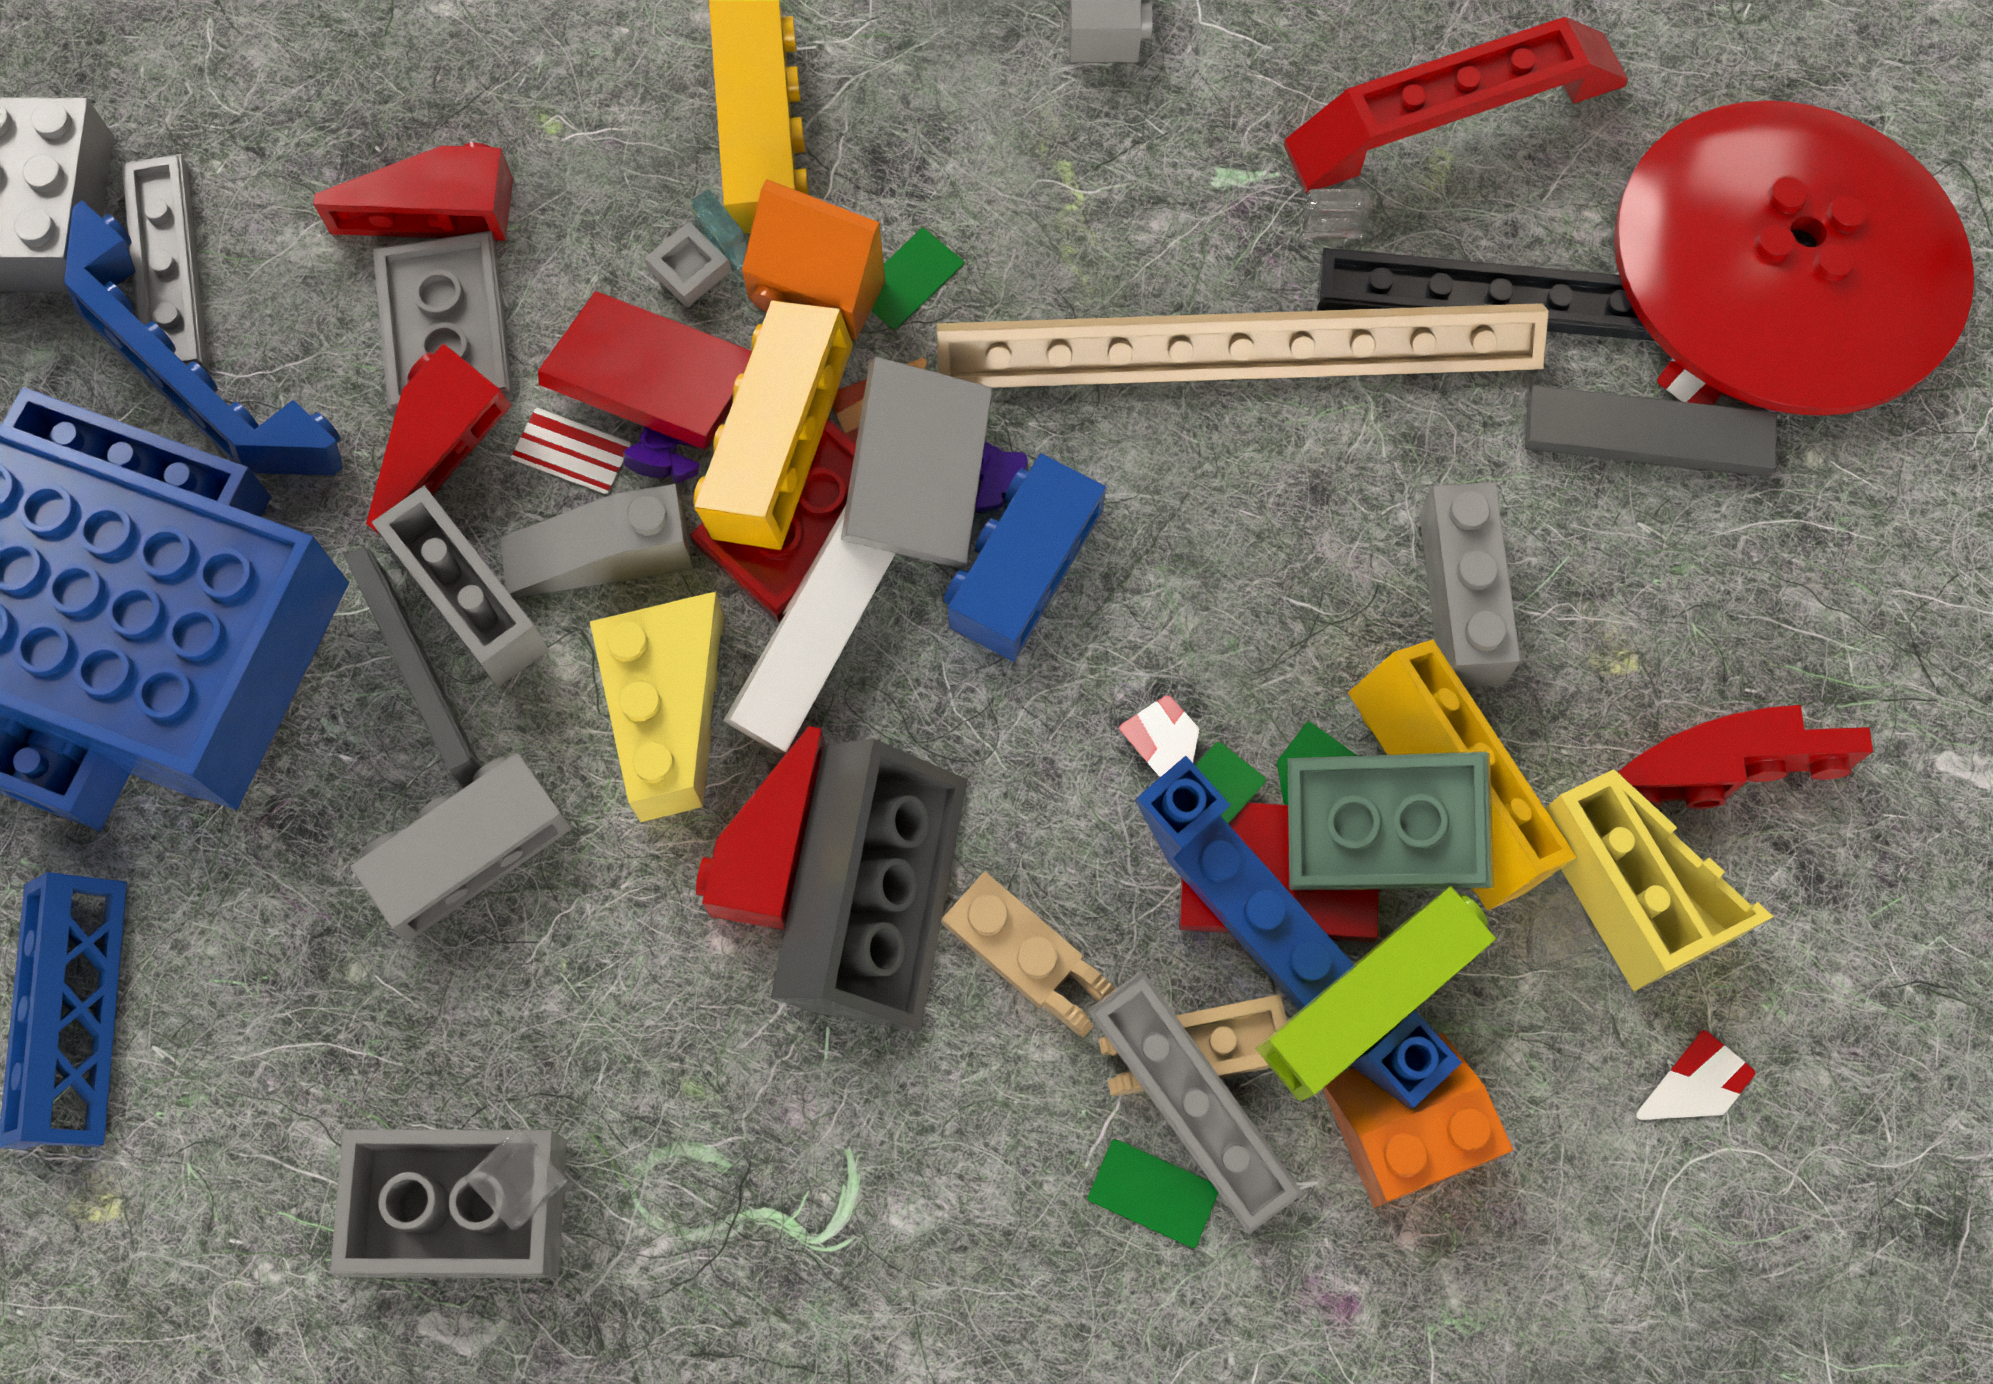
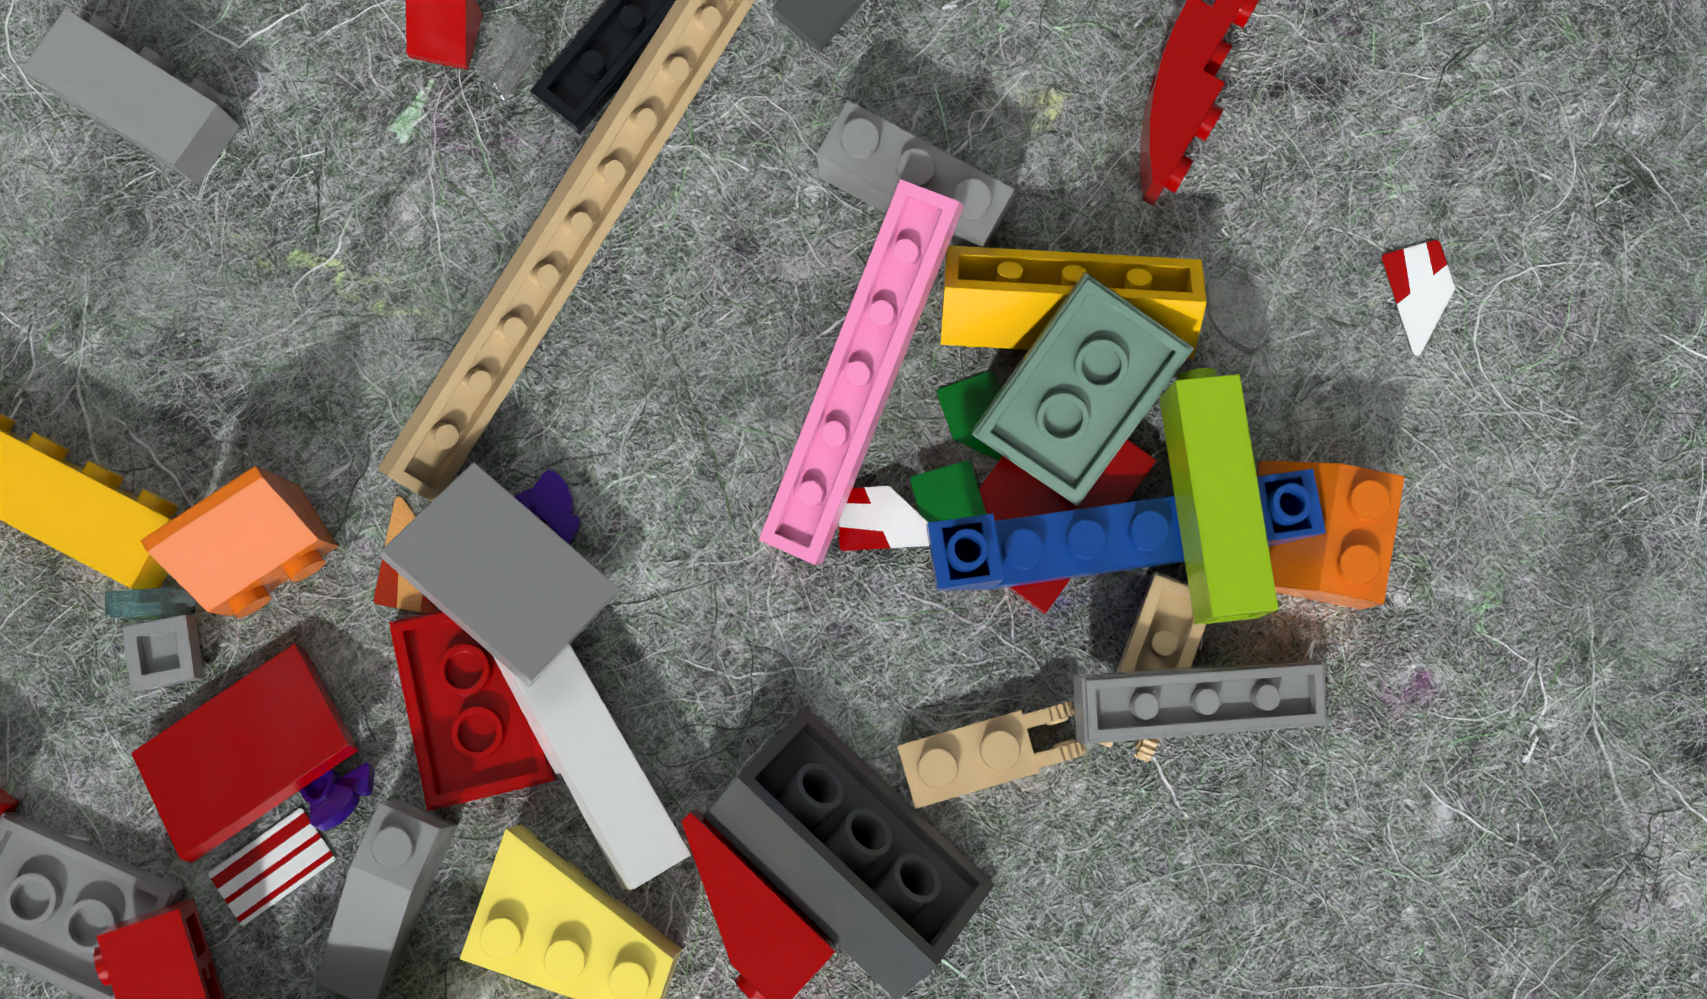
camera: 55 degrees left, 10 degrees up
yellow brick [694,301,853,550] -> none
green sticker [871,228,964,330] -> none
blue brick [944,453,1106,662] -> none
green sticker [1087,1139,1218,1248] -> none
light yellow wedge [1545,769,1774,992] -> none
none -> bright pink plate [759,179,964,565]

